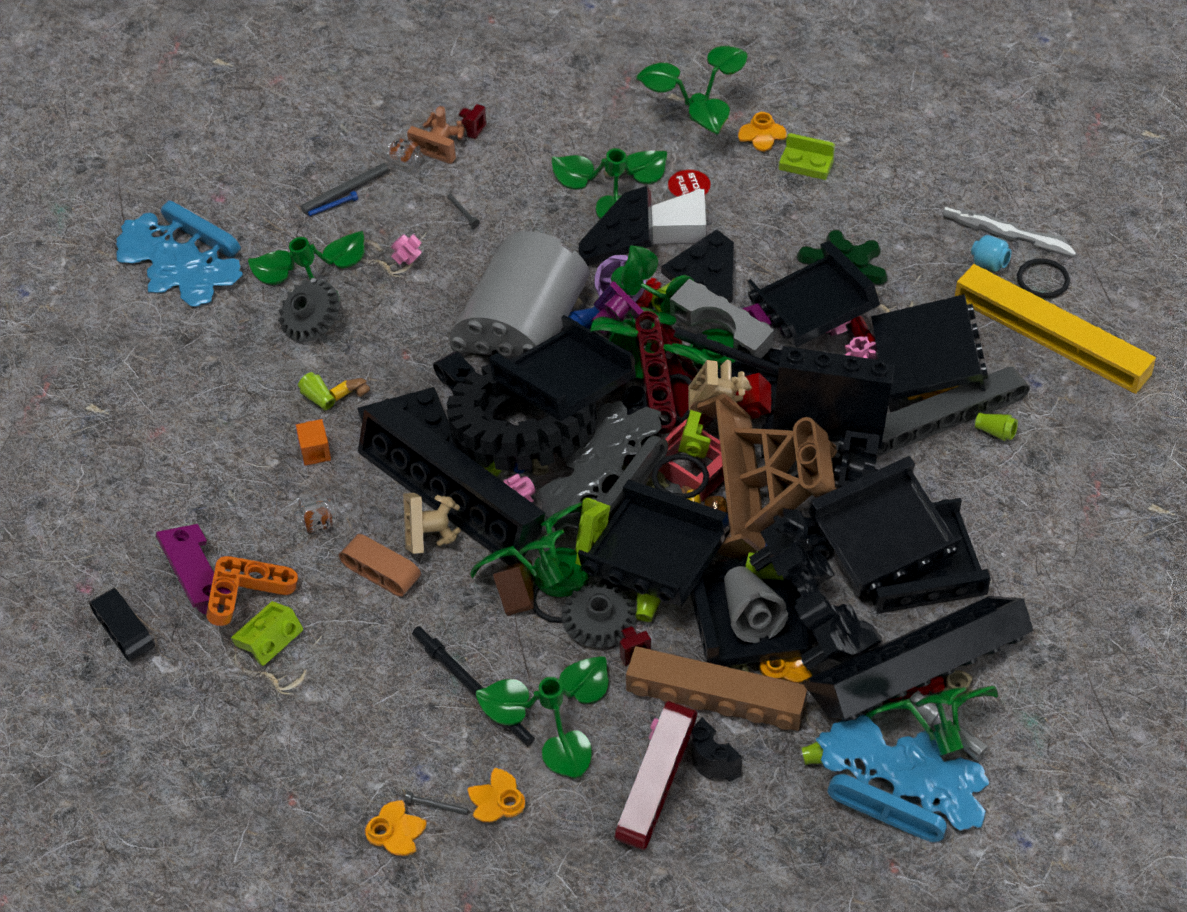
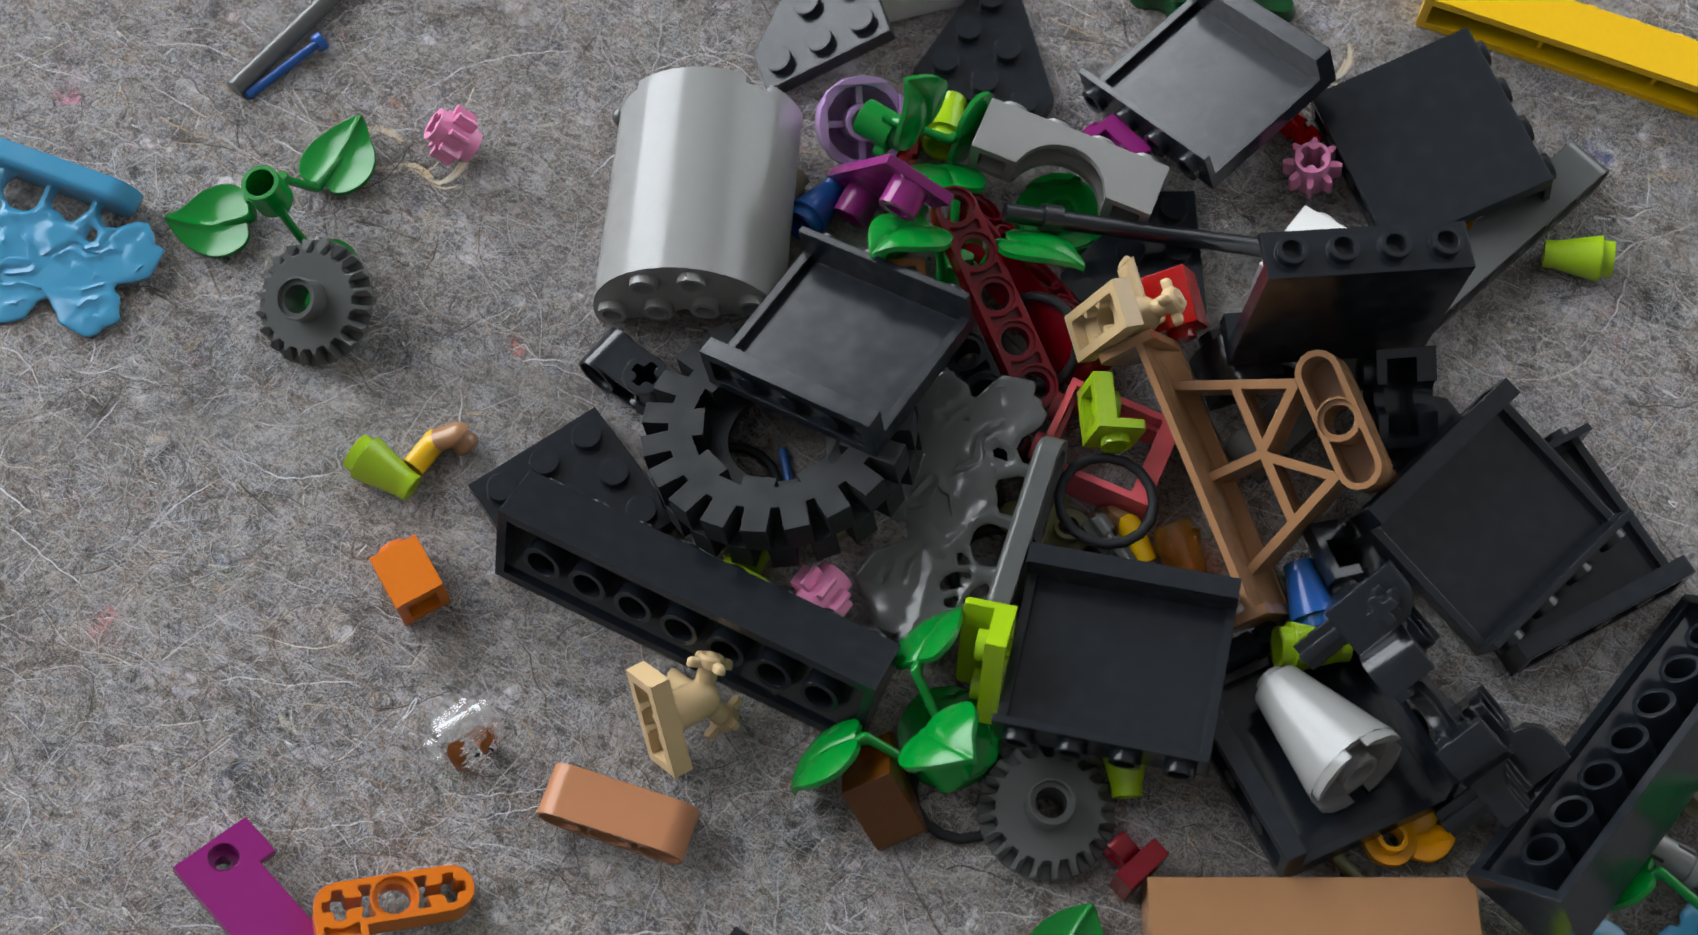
camera: 20 degrees left, 15 degrees up
dark grey piece [447,193,480,228] -> none

